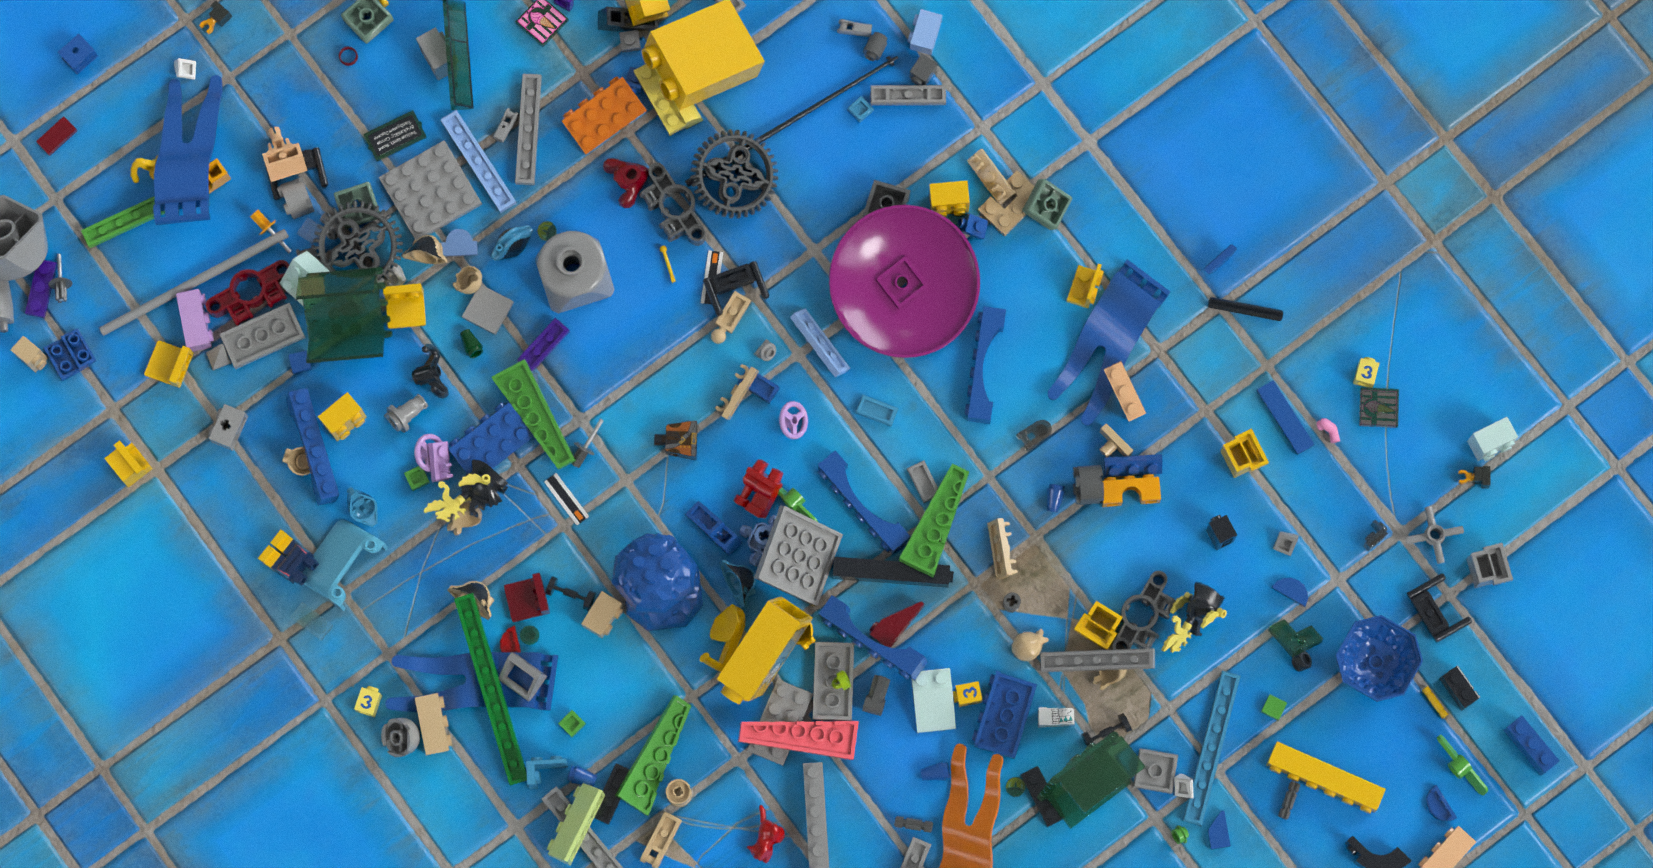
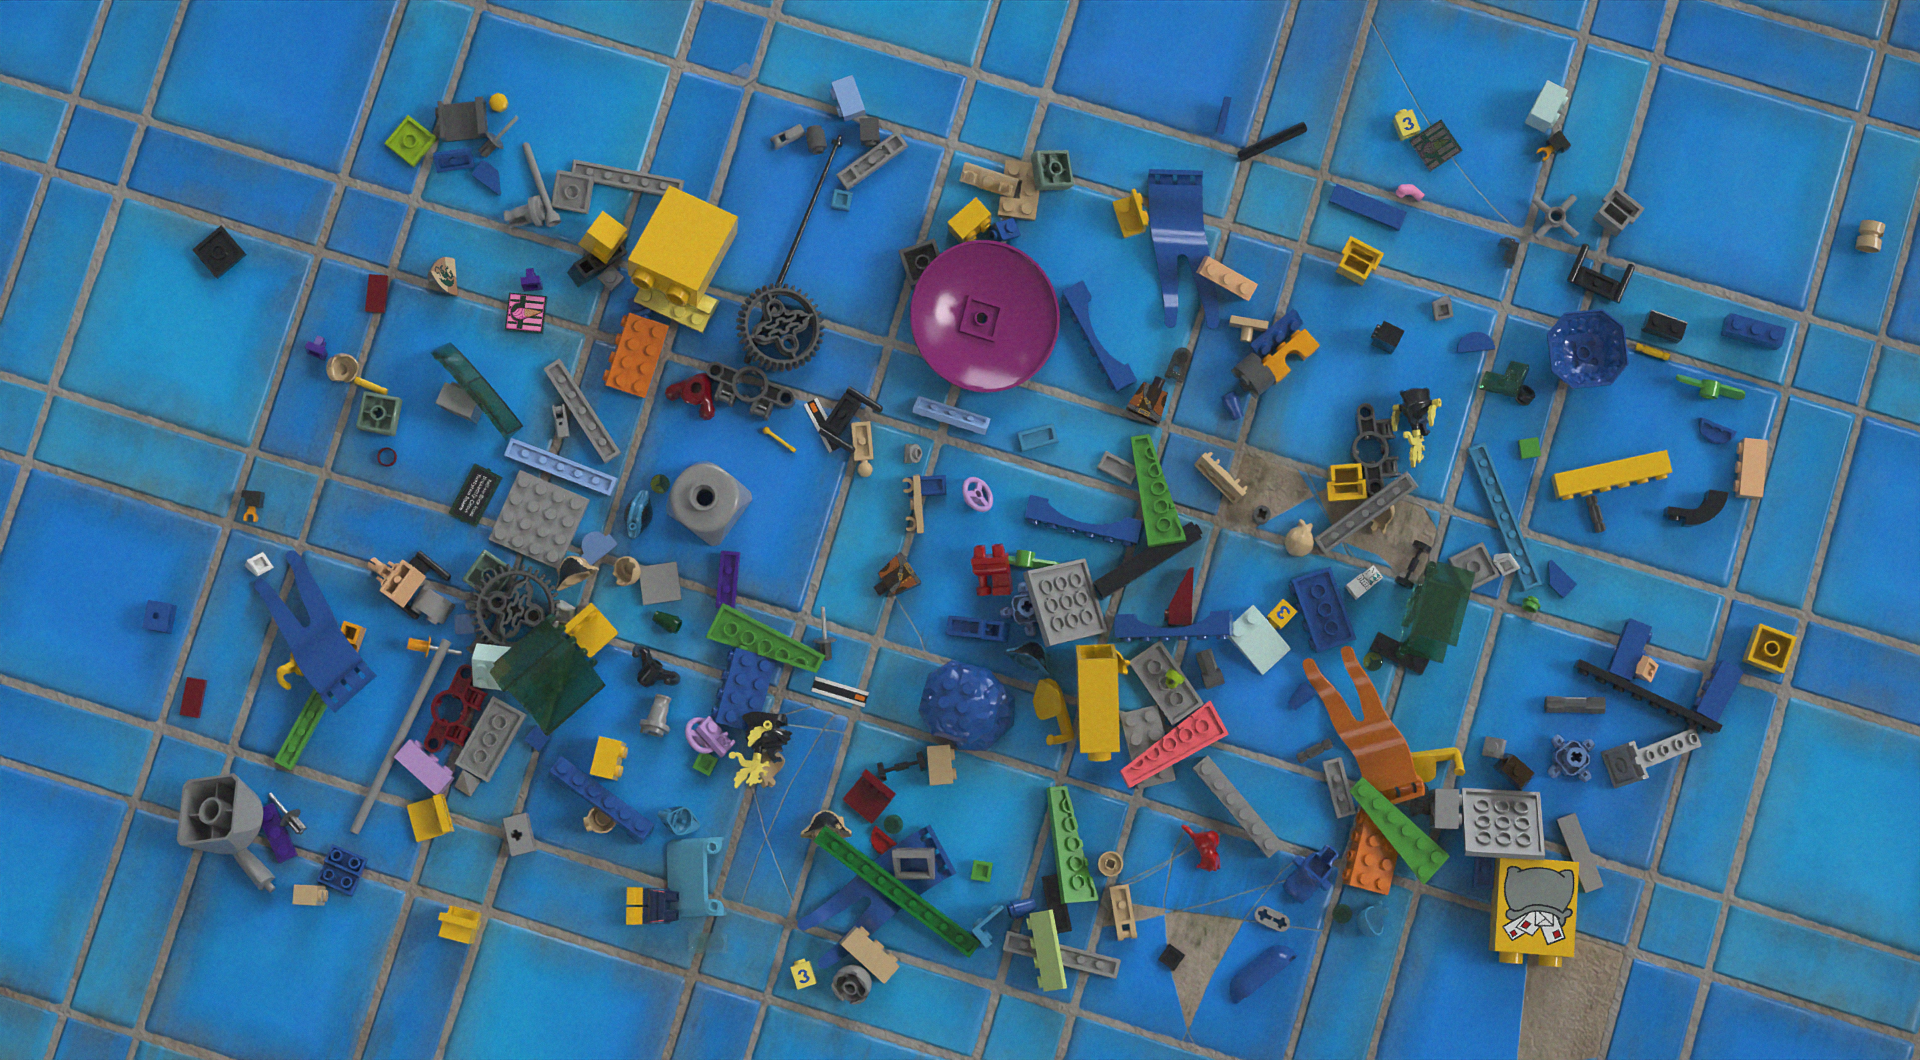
camera: 30 degrees left, 5 degrees up
none -> torso [1126,376,1168,425]

